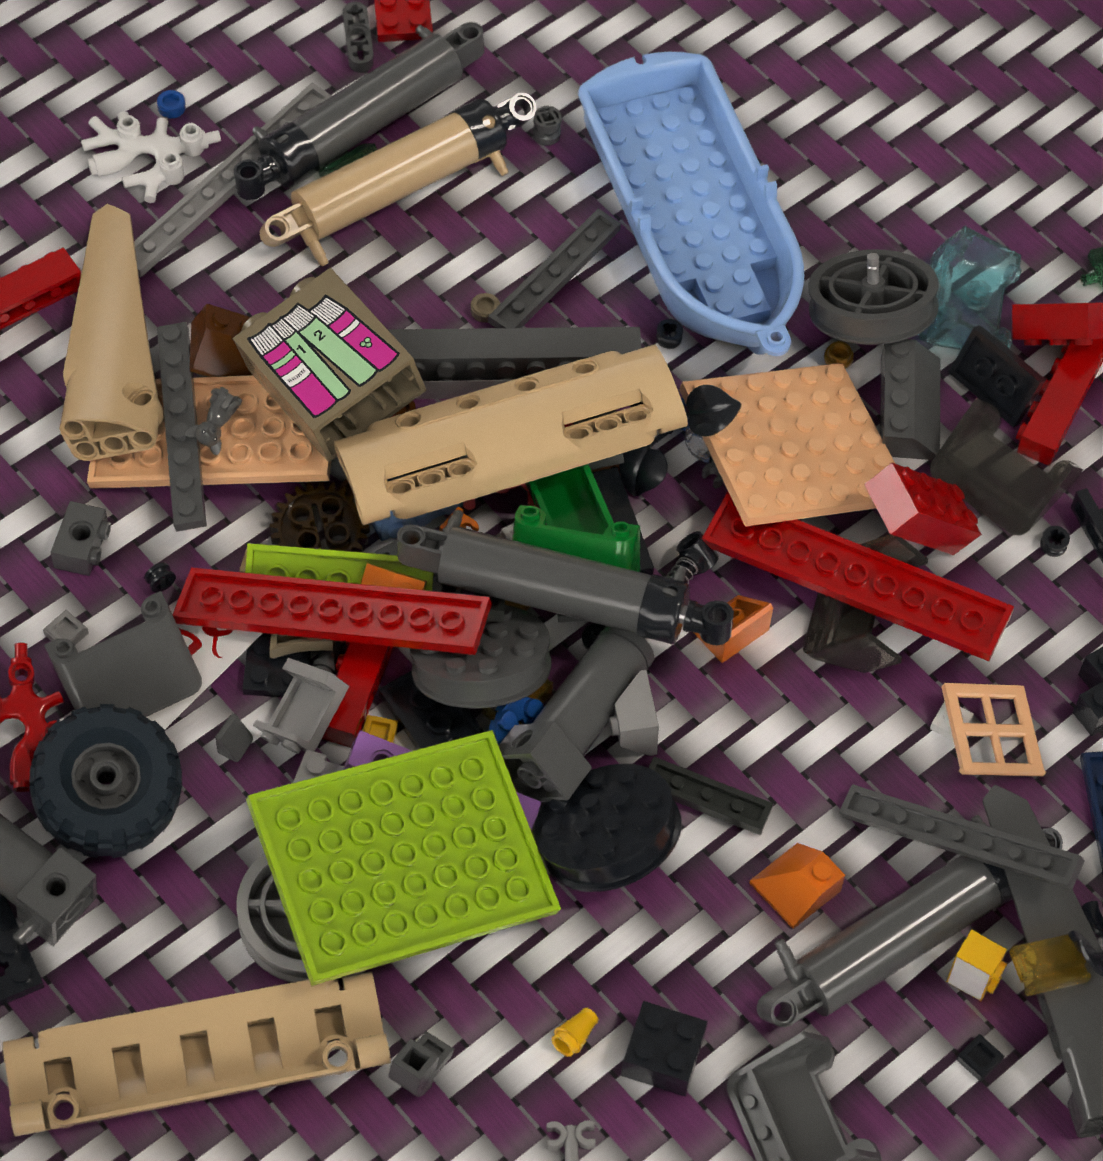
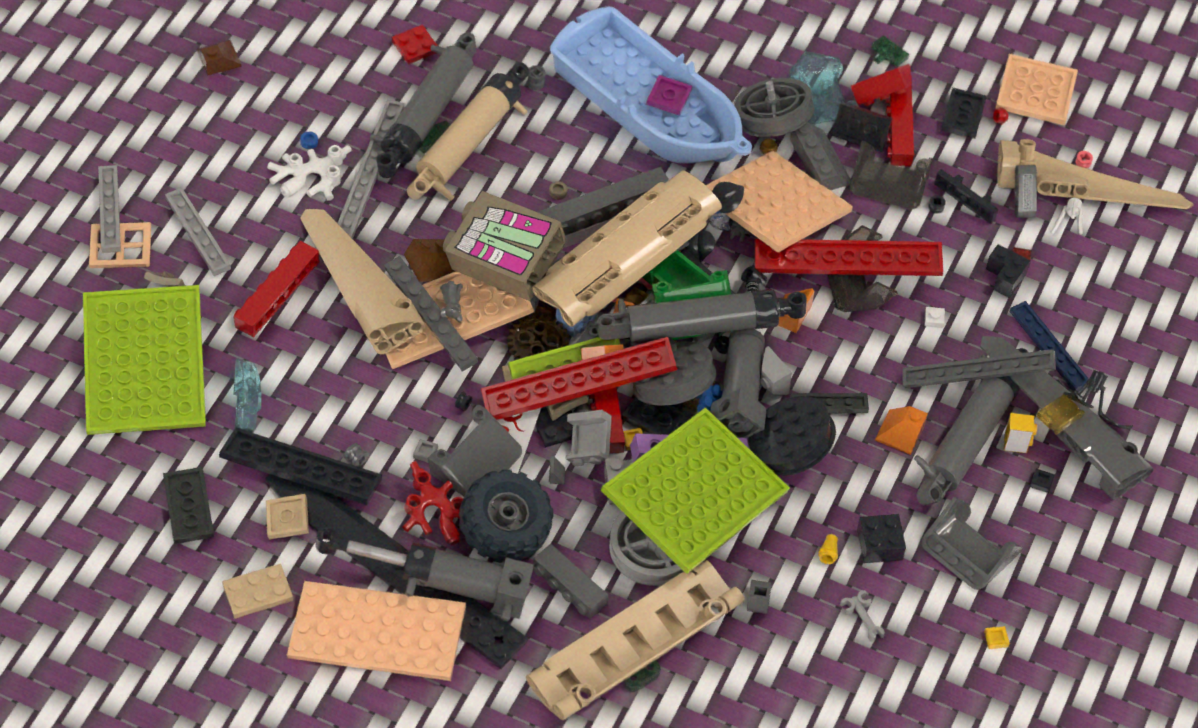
camera: 25 degrees left, 5 degrees down
dark grey brick [50,501,111,576] -> none
dark grey beam [343,2,374,72] -> none
dark grey plate [488,208,621,328] -> none
black bush [656,319,683,349] -> none
red brick [864,463,982,555] -> none
light nougat window [942,683,1046,777] -> none
none -> dark grey brick [533,544,608,619]
none -> clear green plate [623,661,661,692]
none -> pearl gold tile [624,286,649,305]
none -> magenta plate [646,75,692,116]

